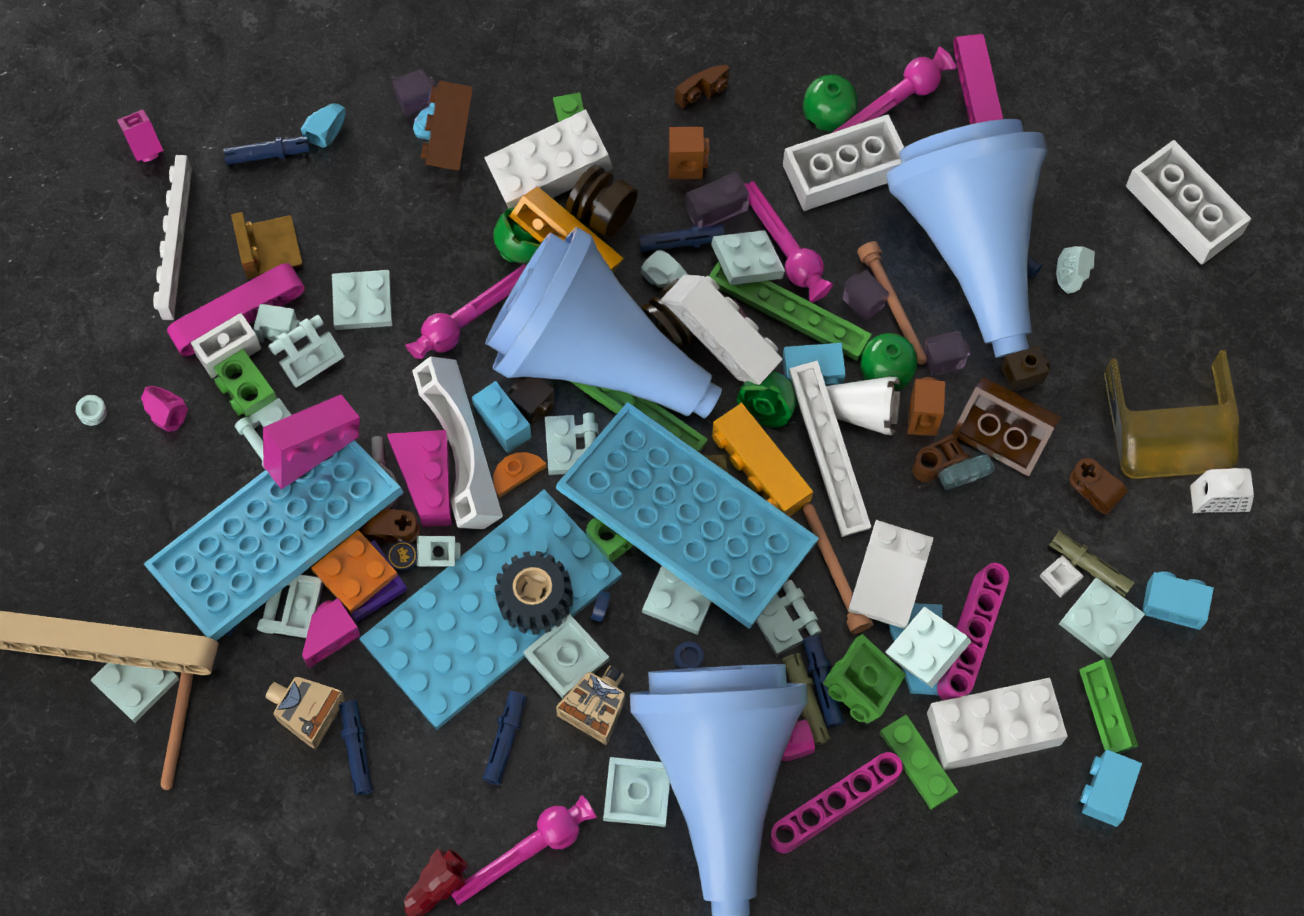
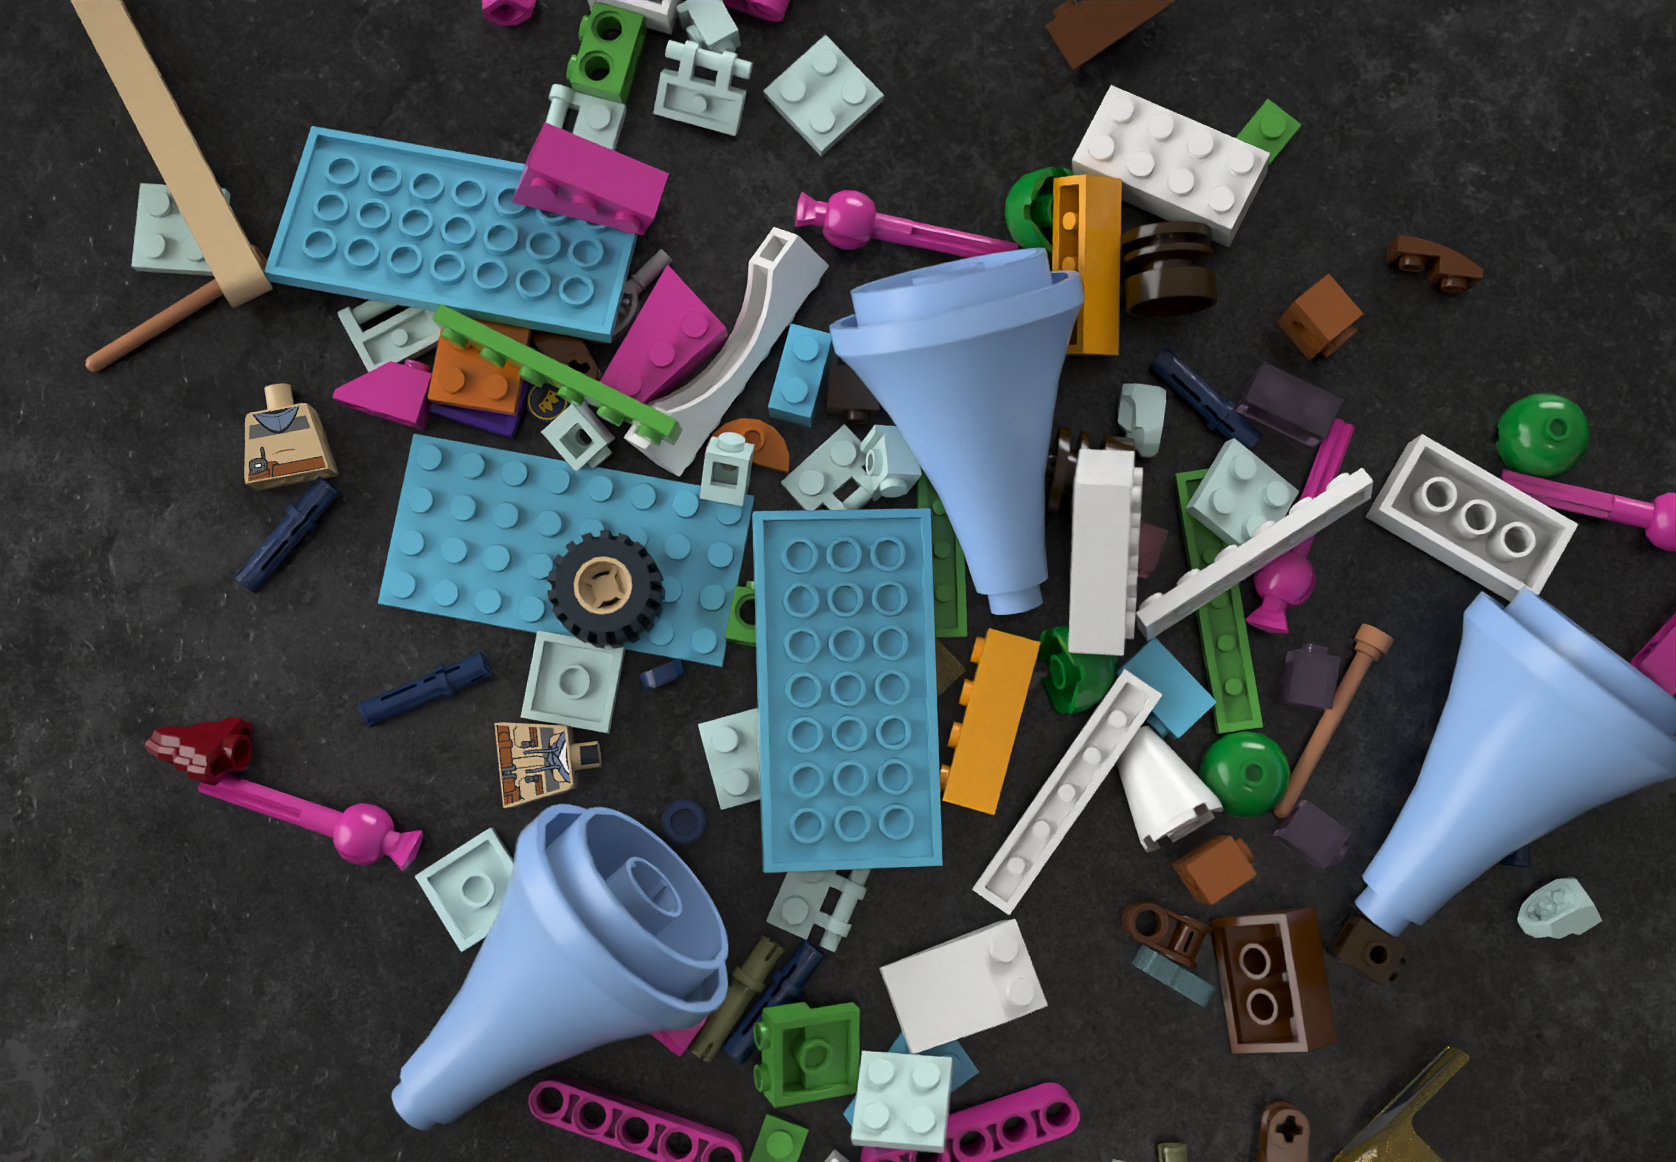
camera: 55 degrees right, 15 degrees up
nougat piece [802,503,873,634] -> none
none -> bright green plate [432,304,683,446]
none -> light aqua brick [700,432,755,506]
none -> light aqua brick [860,425,921,497]
none -> white plate [1136,468,1373,641]

